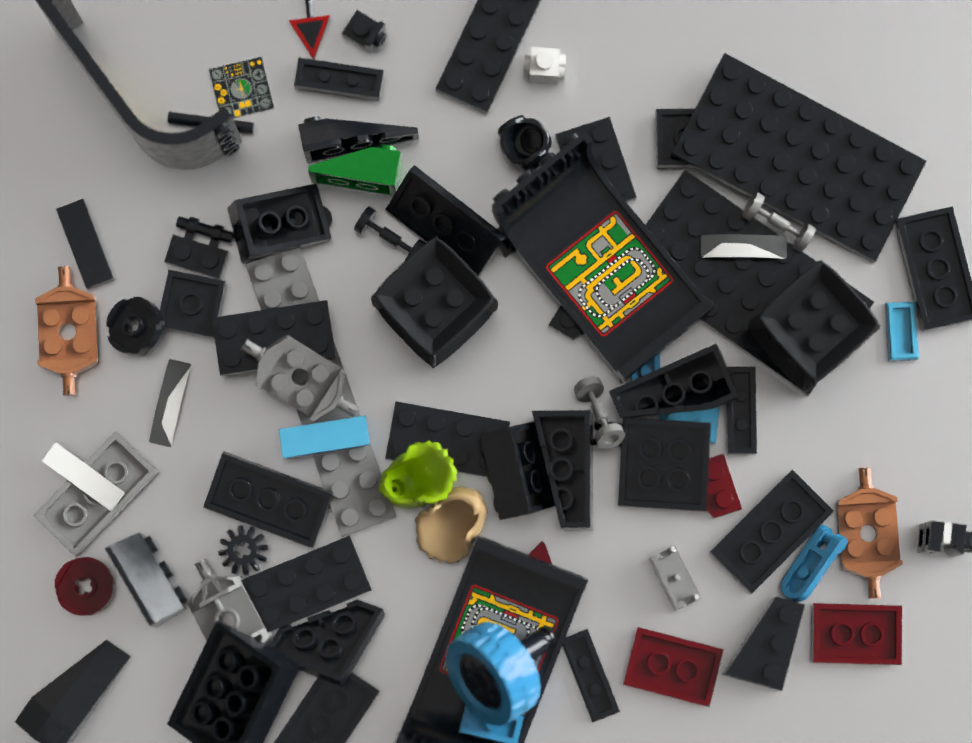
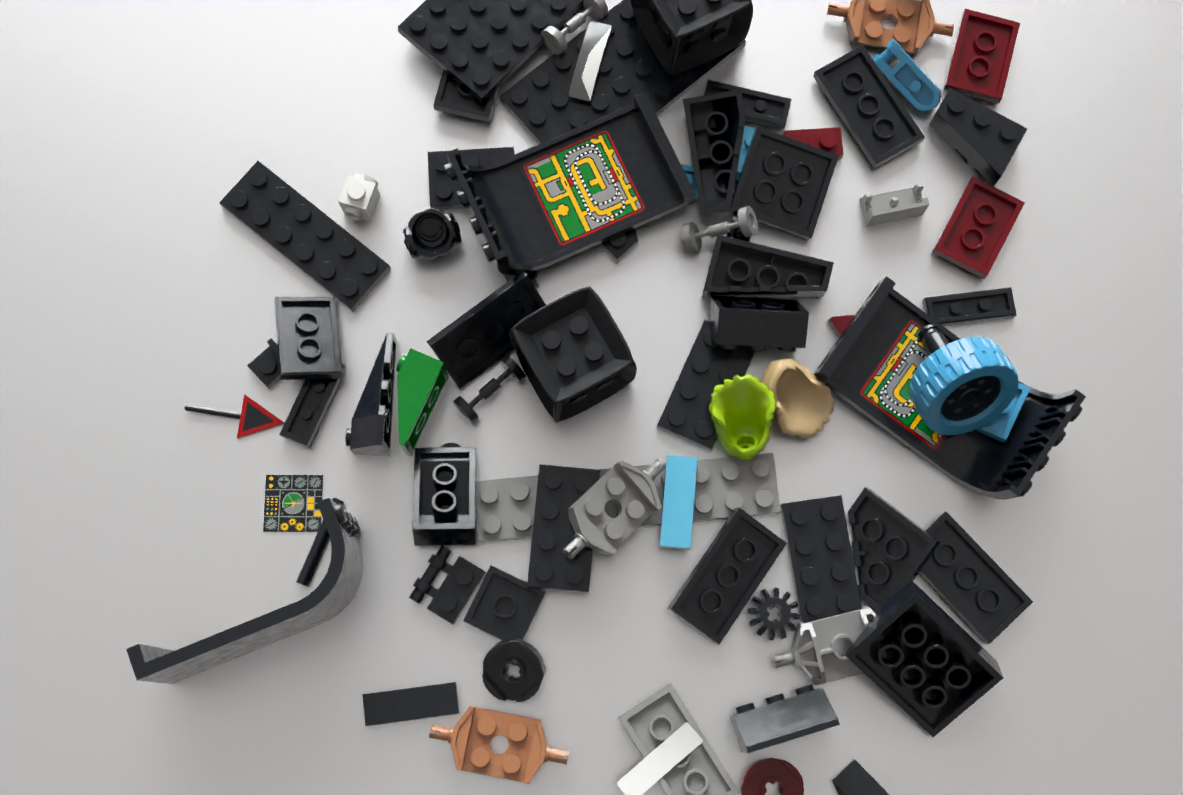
camera: 75 degrees left, 5 degrees down
dark grey sticker [149,359,191,447] -> none
none -> tile [274,297,343,380]

